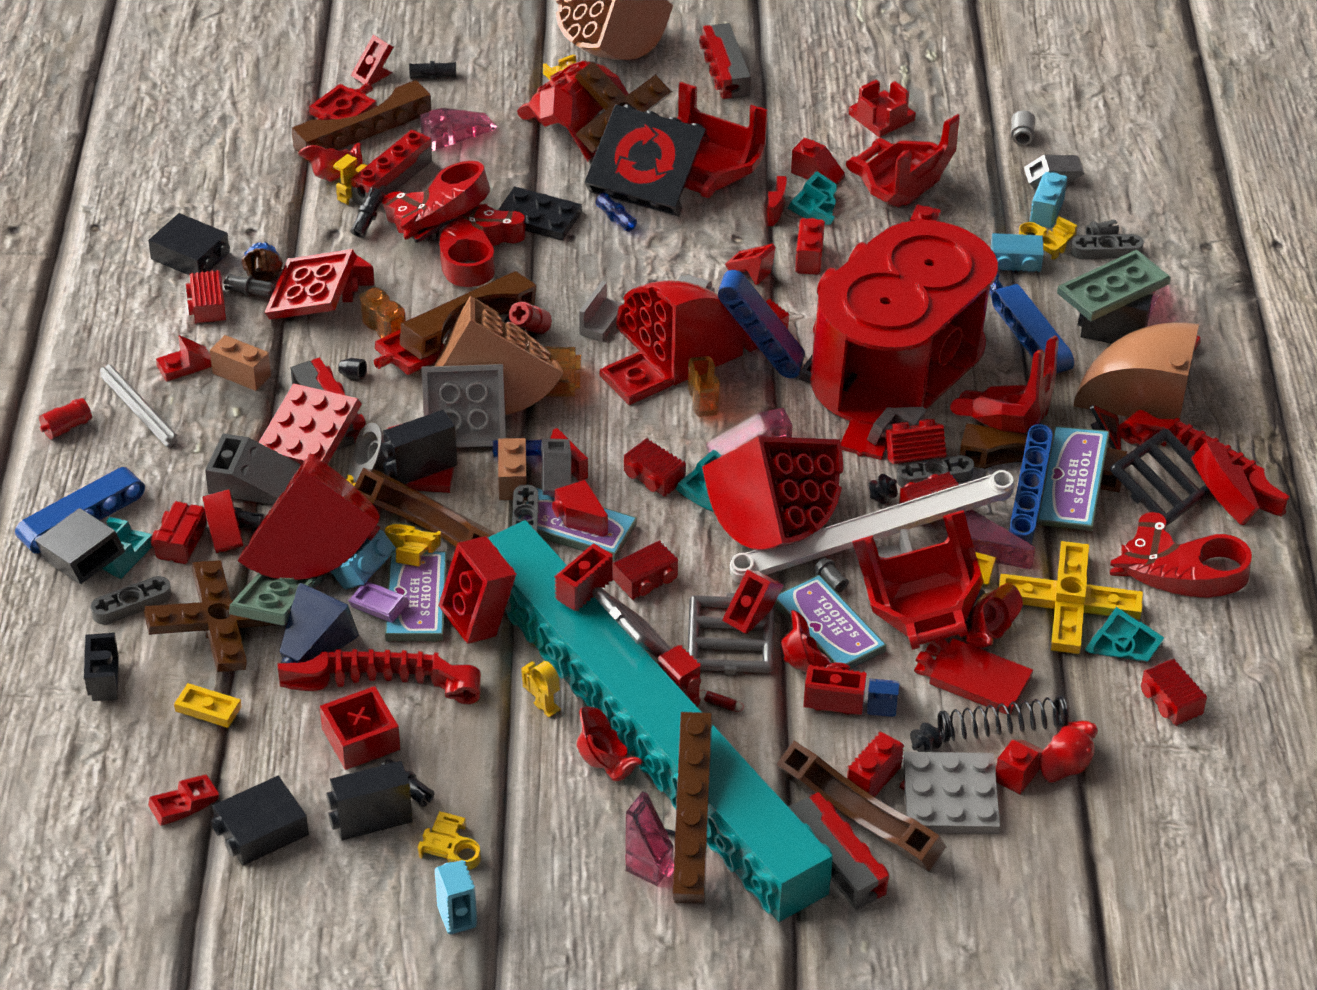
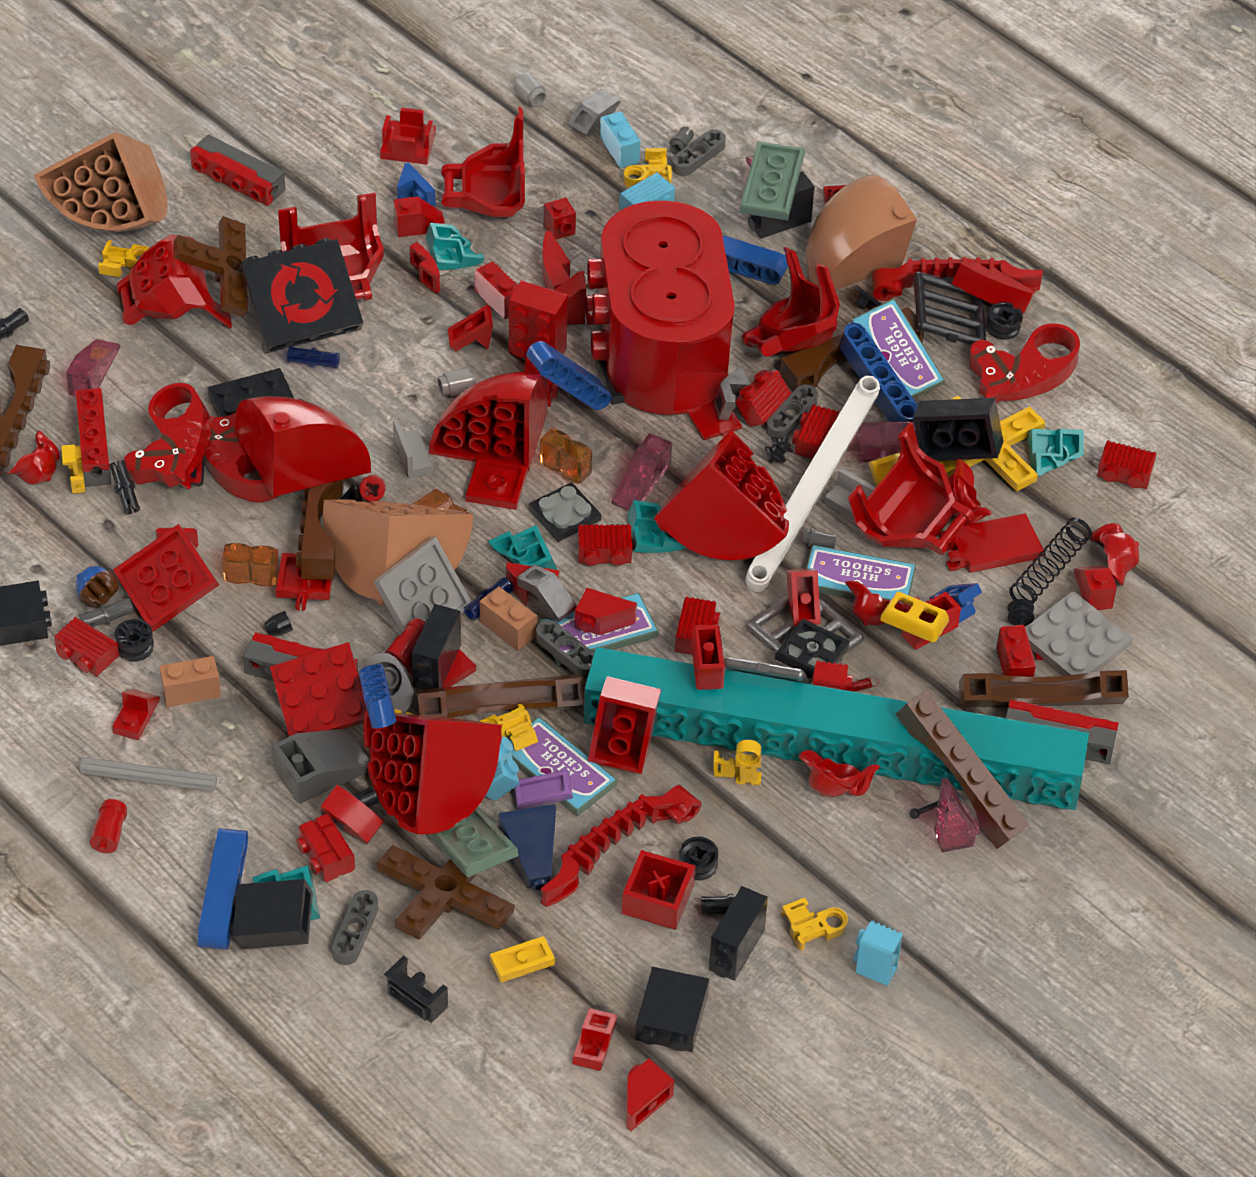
camera: 45 degrees left, 5 degrees up
none -> black wheel [114,619,154,662]
none -> red brick [234,396,371,497]
none -> blue beam [359,664,396,728]
none -> blue slope [397,162,436,207]
none -> teal slope [488,525,557,570]
none -> red brick [509,280,568,359]
none -> piece [529,482,601,542]
none -> red slope [627,1058,674,1132]
none -> black wheel [679,836,719,881]
none -> black piece [775,619,850,678]
none -> yellow piece [880,591,949,642]
none -> black brick [913,398,1004,461]
none -> black wheel [986,302,1023,340]

